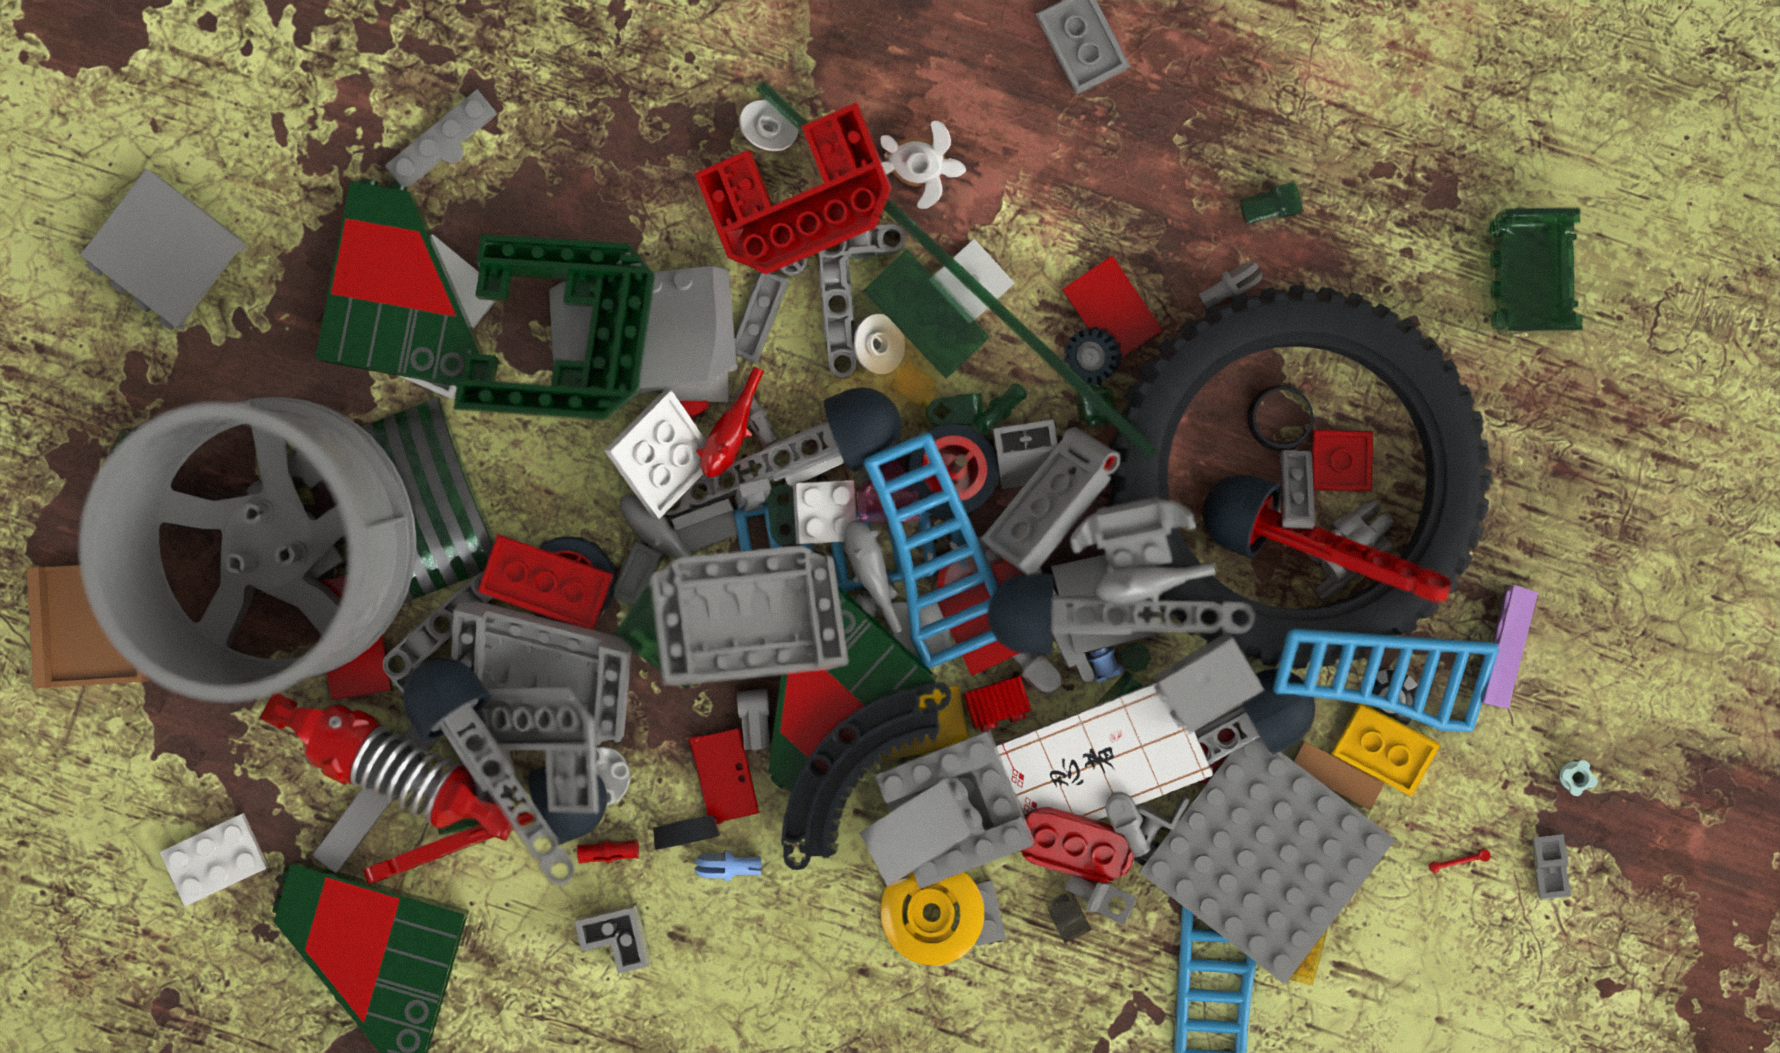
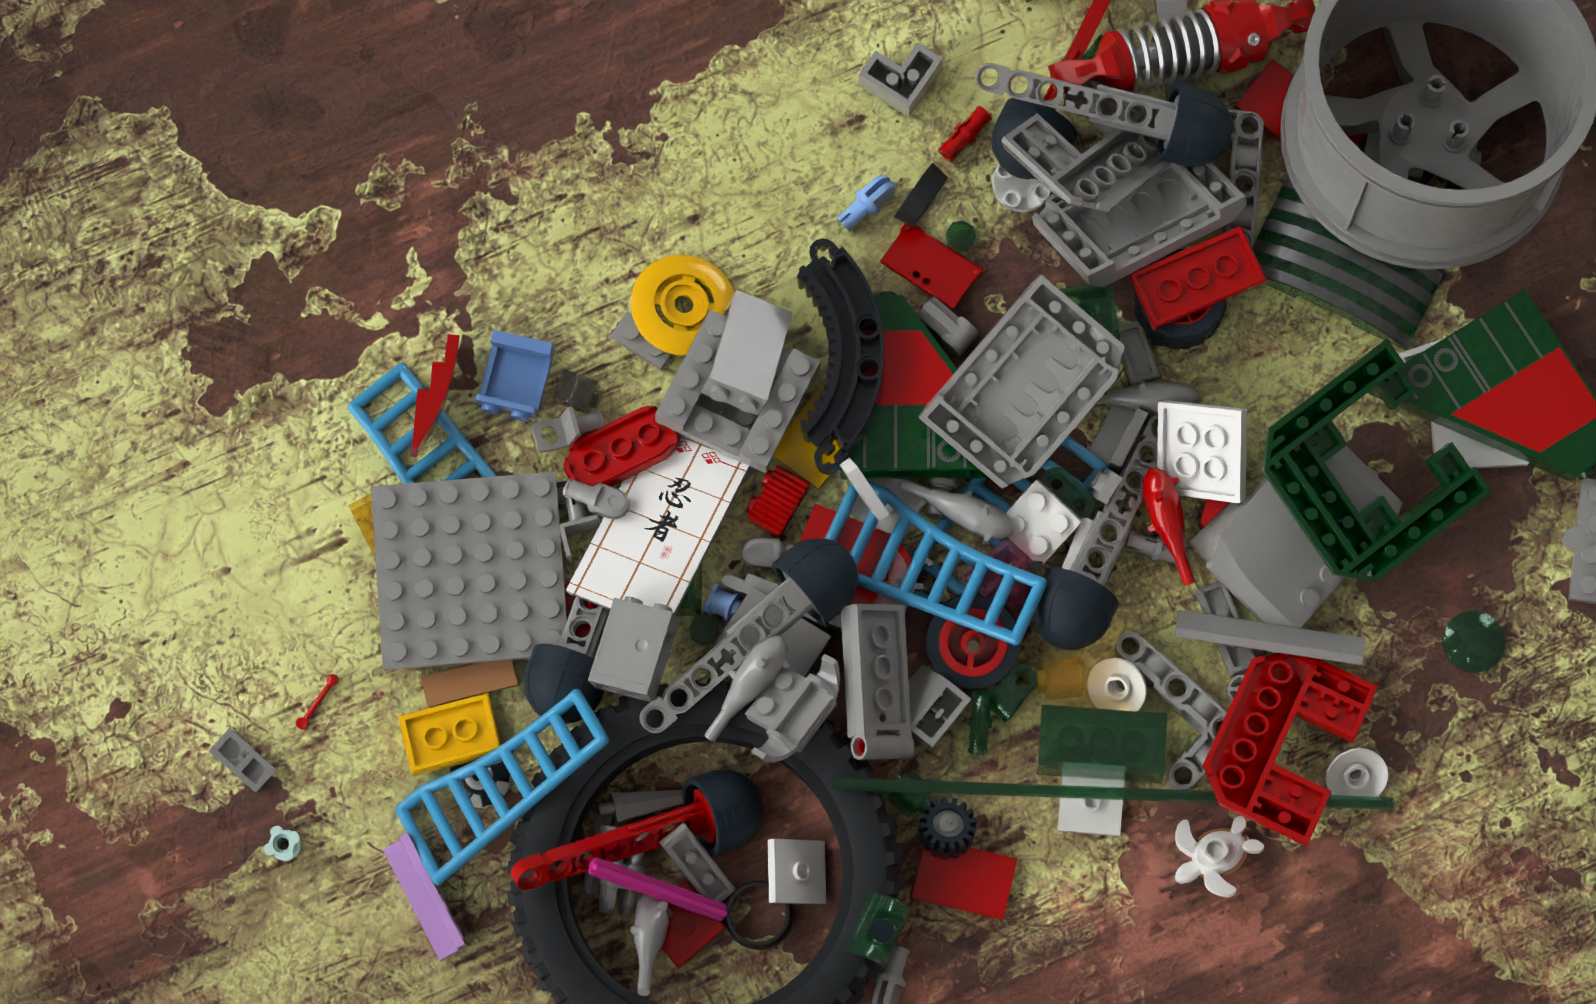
camera: 150 degrees right, 10 degrees down
none -> red slope [411,334,460,457]
none -> medium blue panel [475,330,555,422]
none -> dark pink axle [588,857,728,921]
none -> light grey bar [597,790,683,823]
none -> light grey piece [630,894,673,996]
none -> white plate [768,839,826,904]
none -> white tile [840,458,889,521]
none -> clear green piece [845,892,913,969]
none -> clear green tile [945,221,976,252]
none -> light grey tile [1175,610,1365,665]
none -> clear green dish [1441,611,1505,674]

